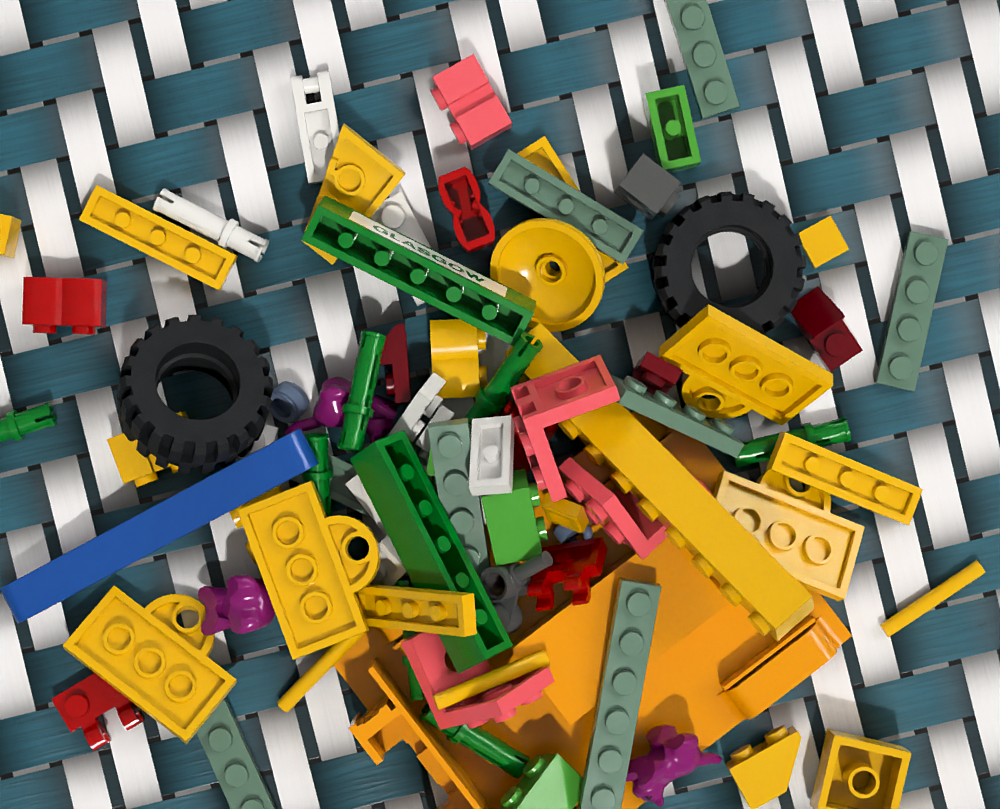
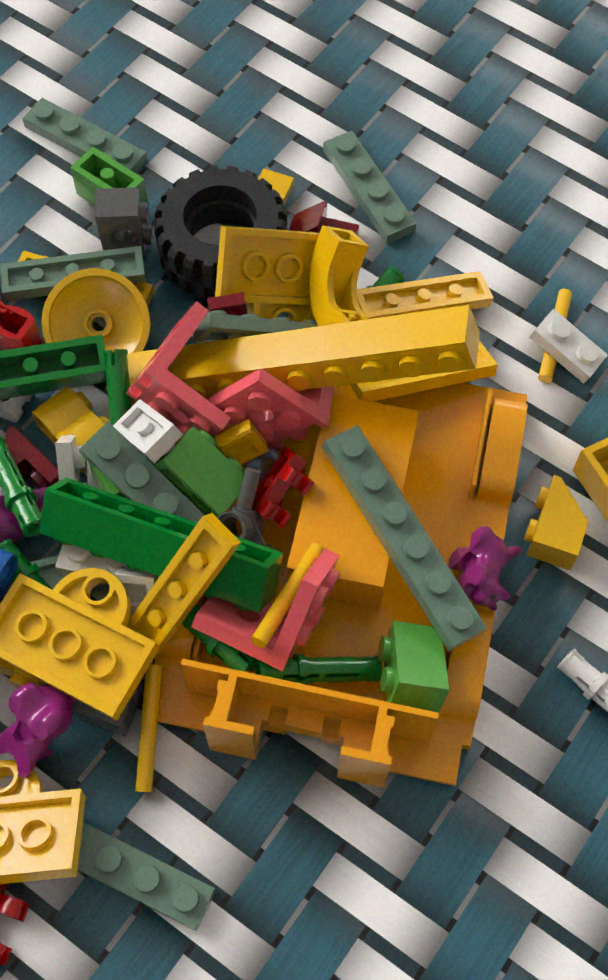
camera: 40 degrees left, 25 degrees down
none -> yellow arch [309,225,369,326]
none -> white plate [529,309,608,384]

